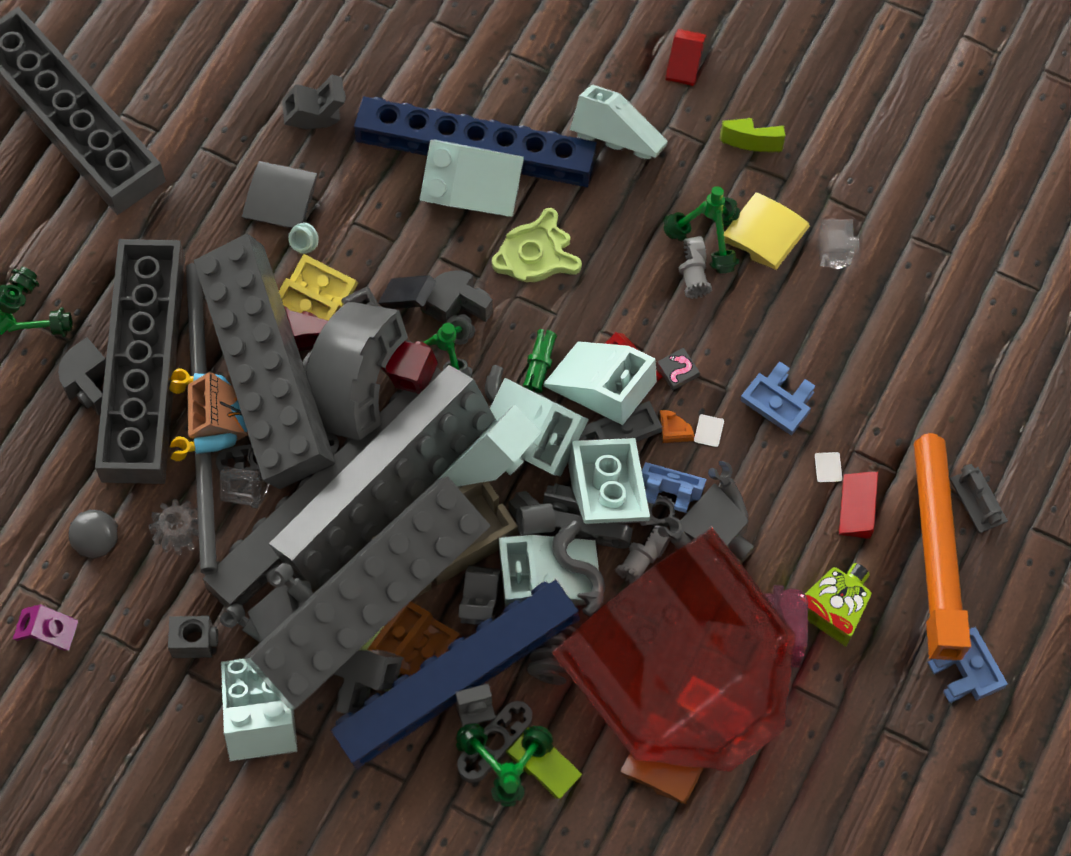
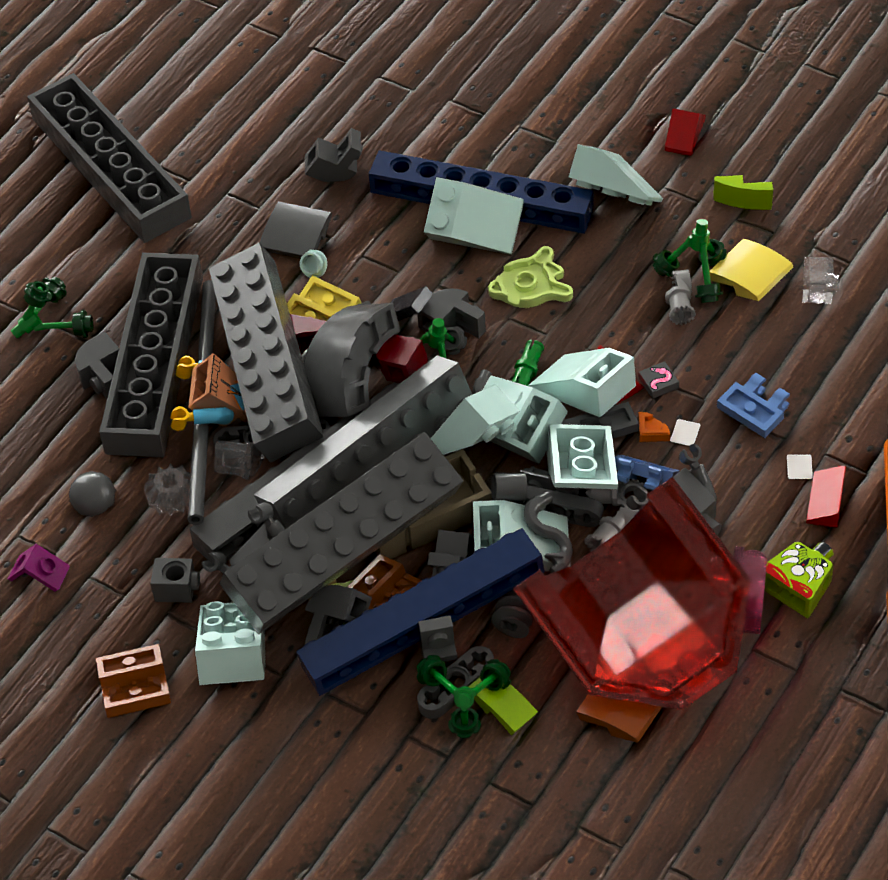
camera: 10 degrees right, 15 degrees down
none -> dark orange slope [96,644,171,718]

